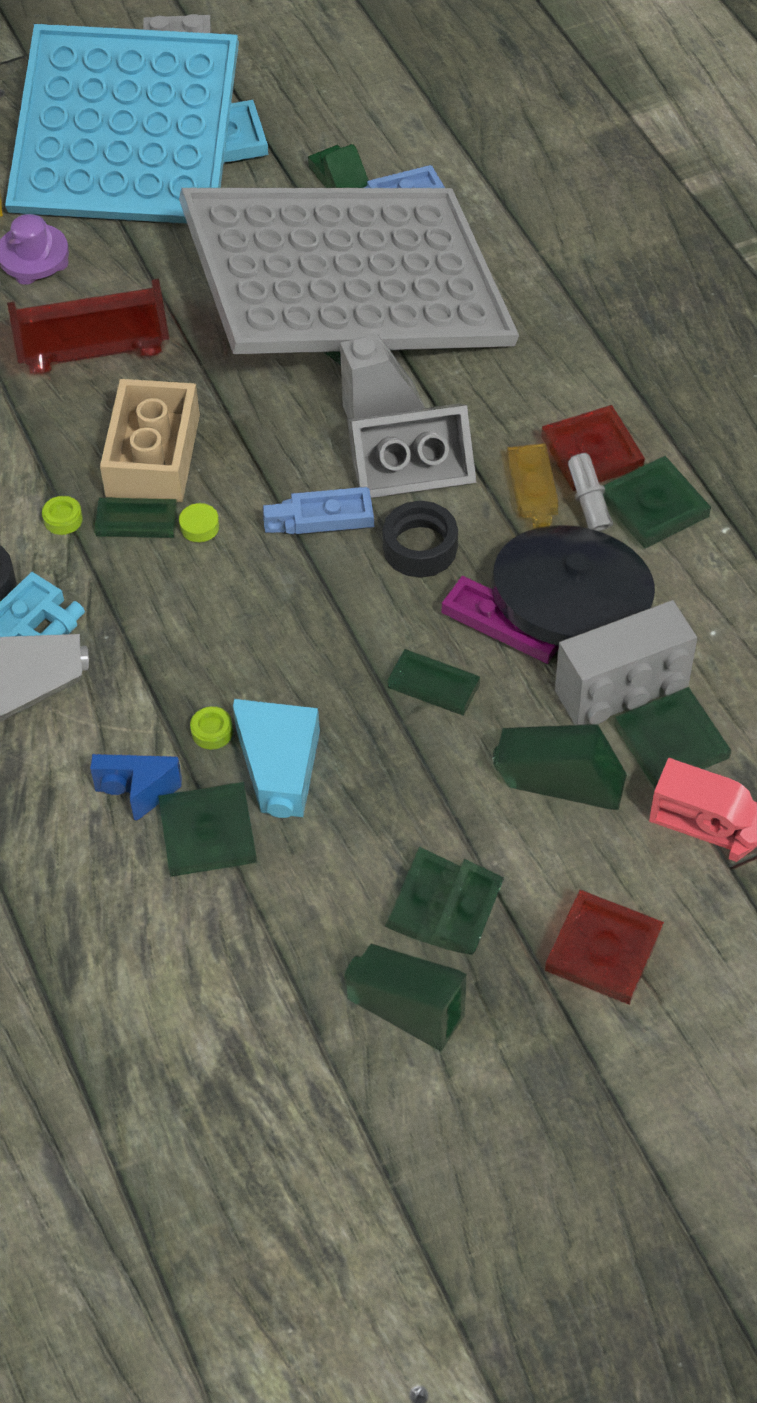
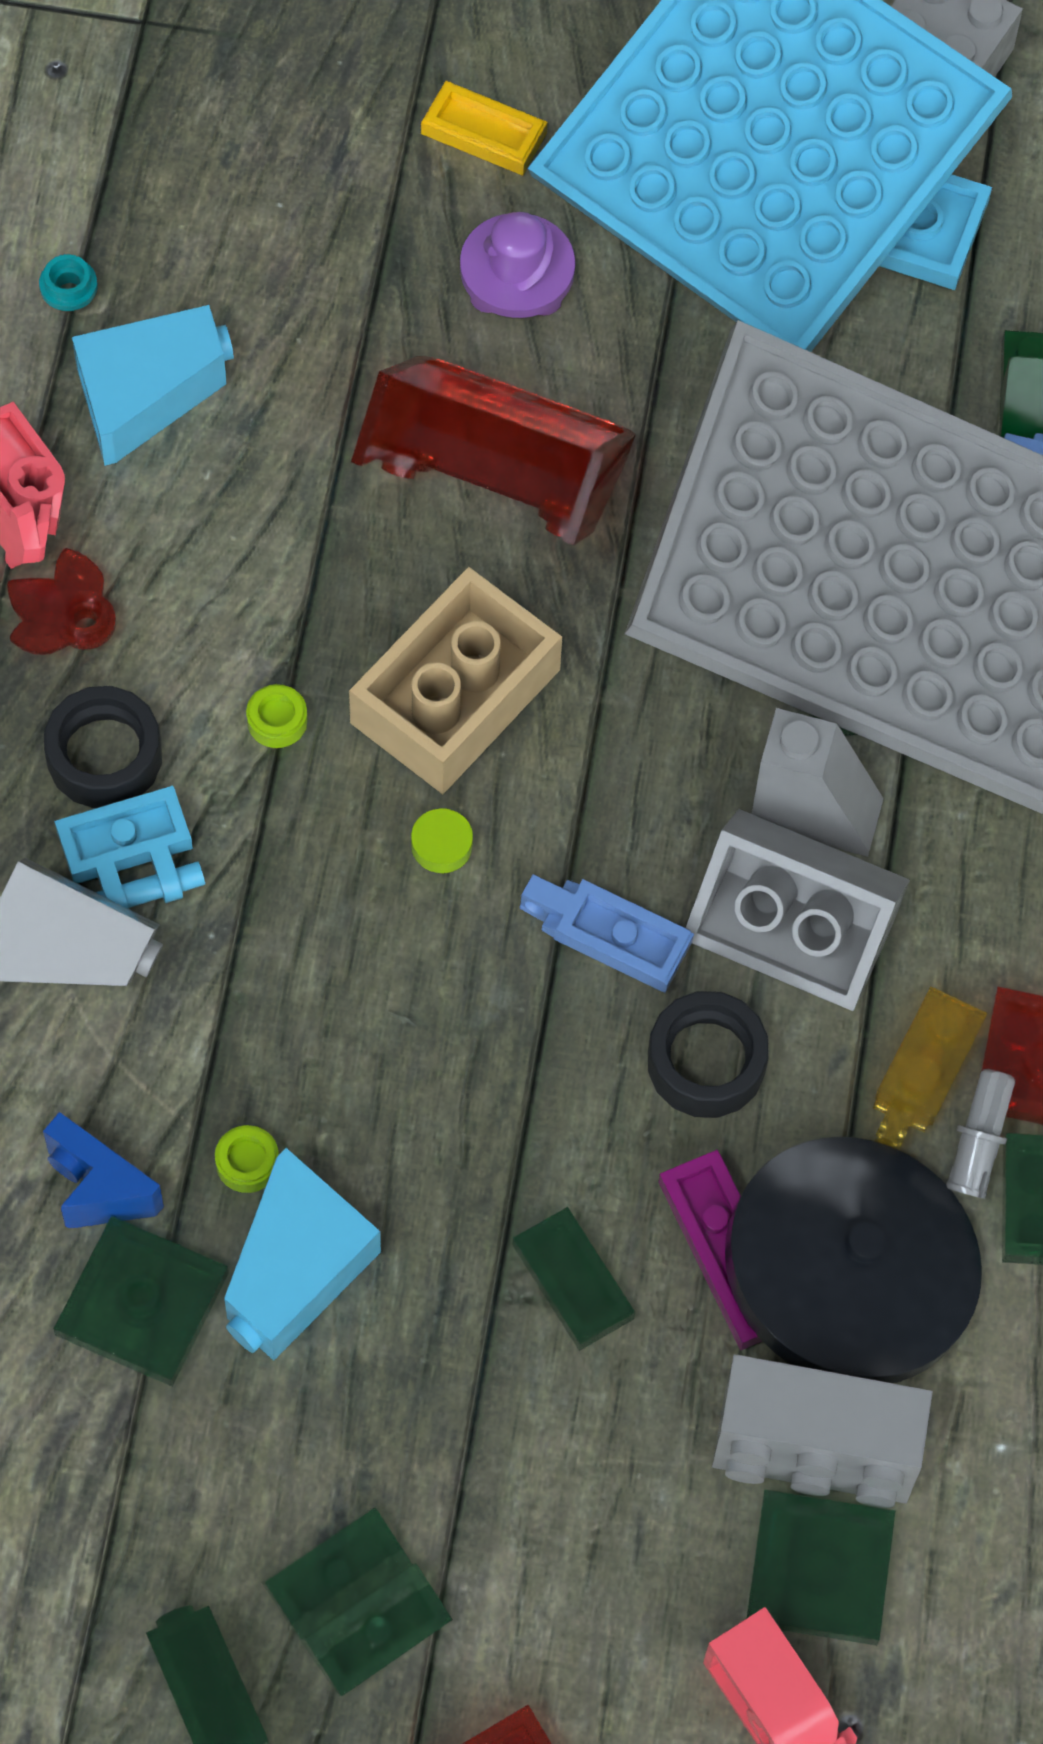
camera: 30 degrees right, 10 degrees up
clear green tile [95,497,178,538] -> none
clear green slope [493,724,627,810] -> none

